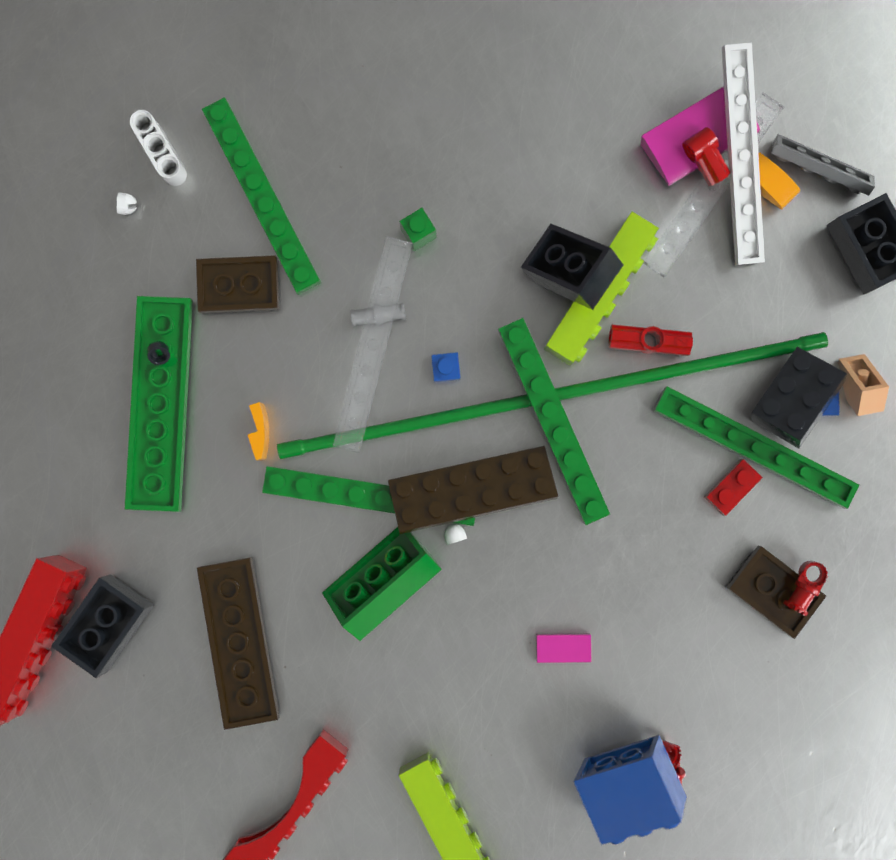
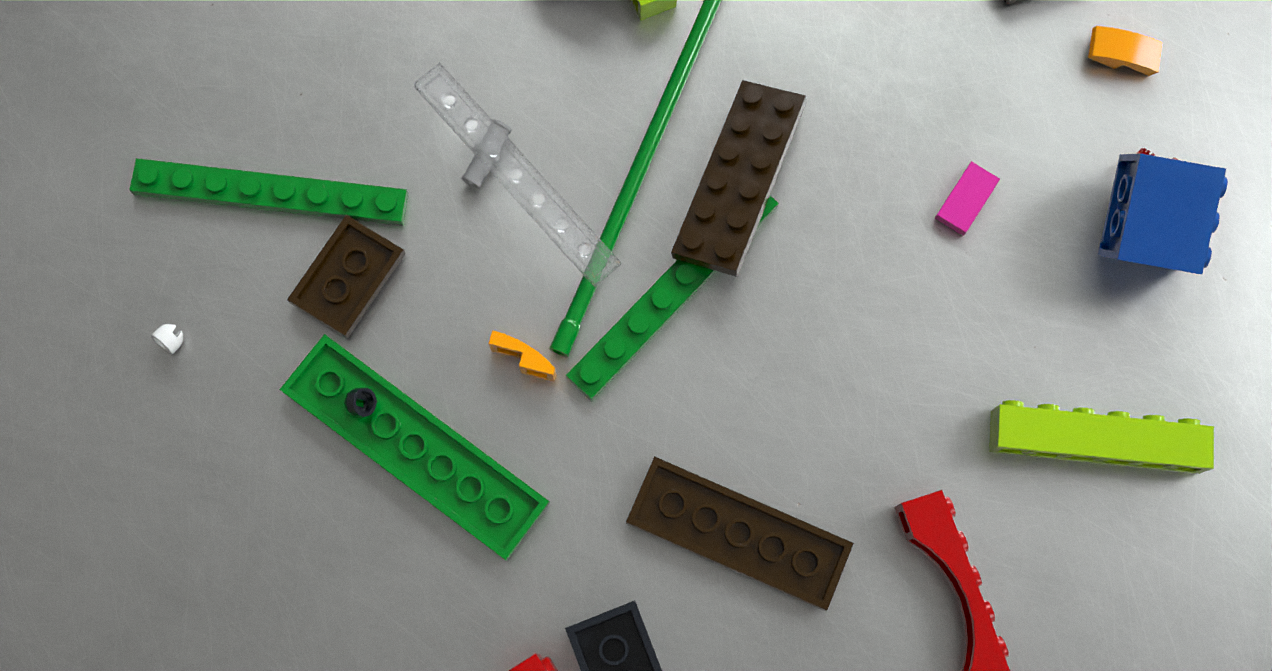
camera: 60 degrees left, 10 degrees down
white beam [130,110,187,186] -> none
green slope [322,527,442,641] -> none
green brick [399,208,437,251] -> none
blue plate [431,352,461,382] -> none
white hinge [444,524,467,545] -> none
green plate [498,318,610,525] -> none
none -> light orange slope [1088,26,1163,76]

